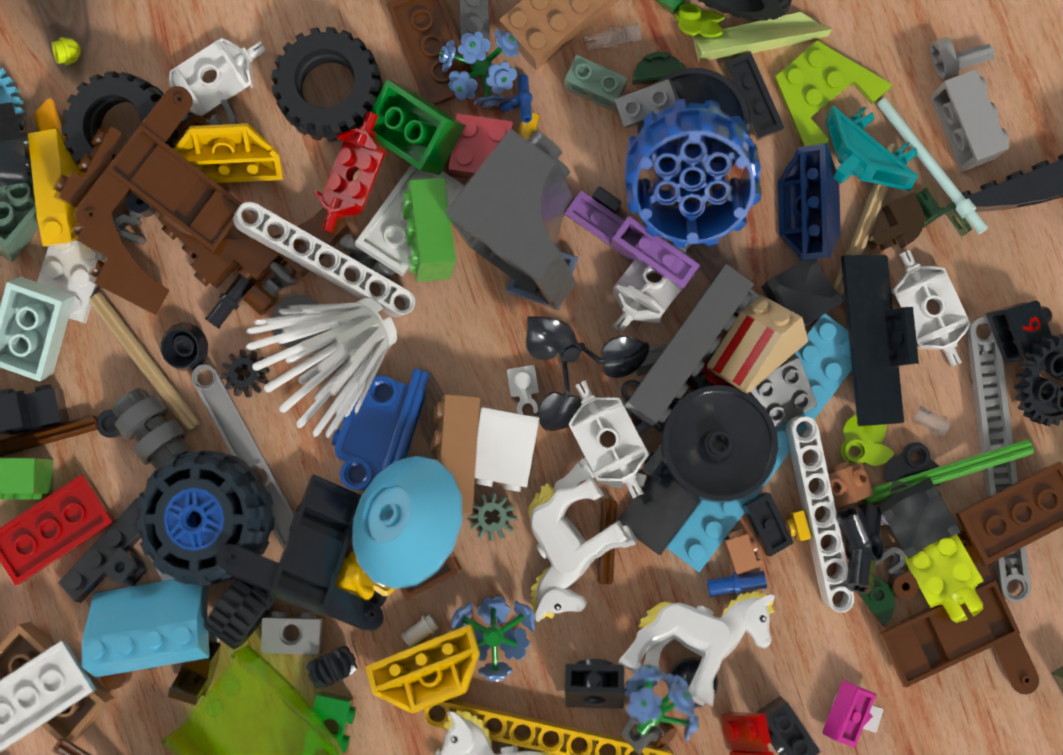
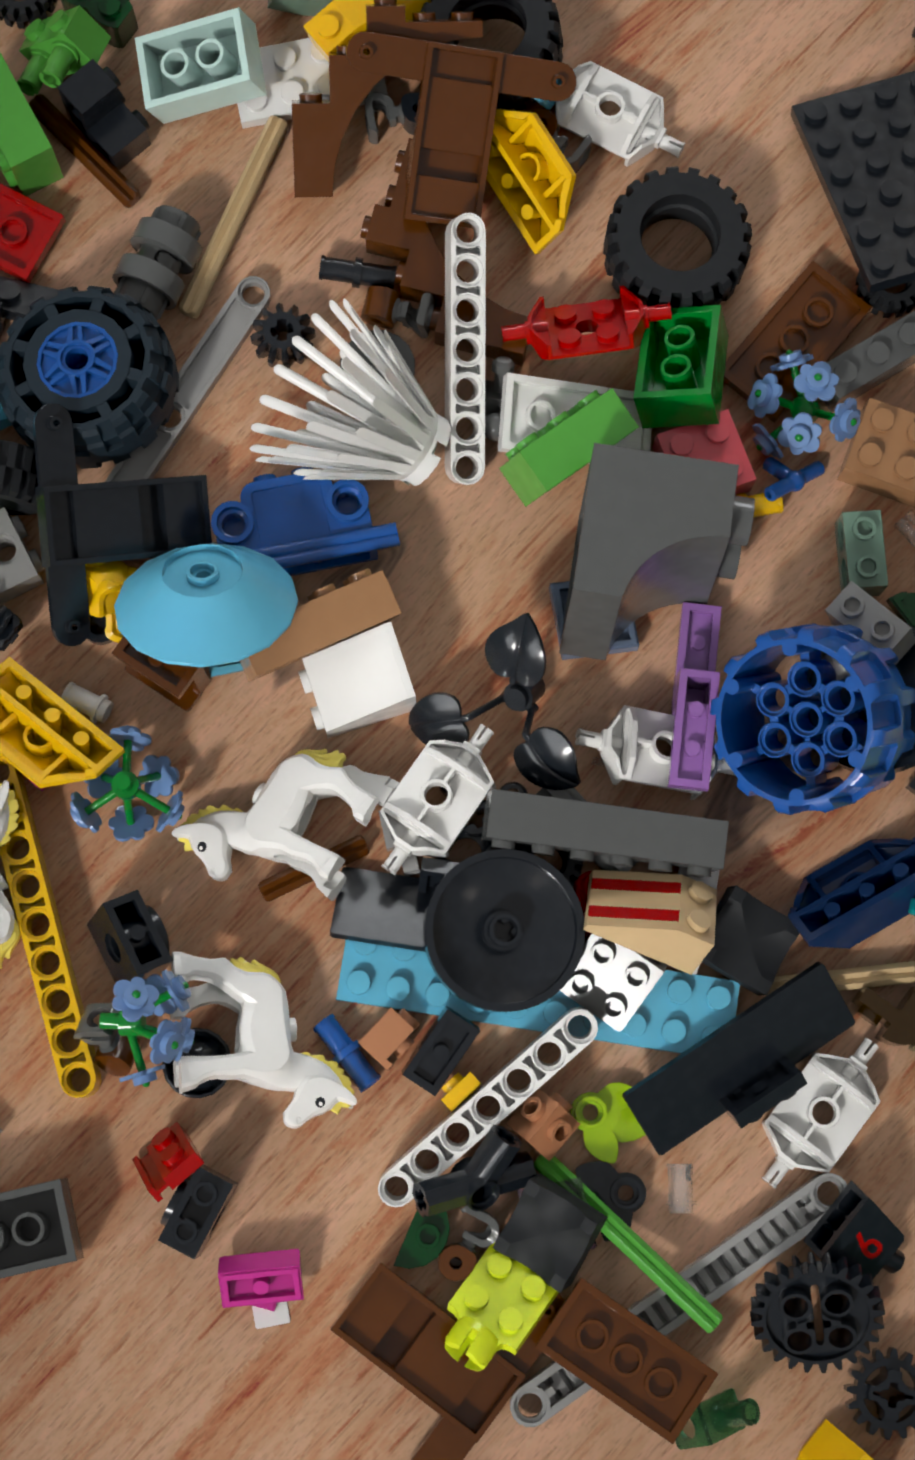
camera: 55 degrees right, 5 degrees down
black tile [97,409,121,438] -> none
black hat [161,322,208,371] -> none
sand green gear [469,492,517,541] -> none
white plate [507,365,539,415] -> none
black tile [592,186,621,214] -> none

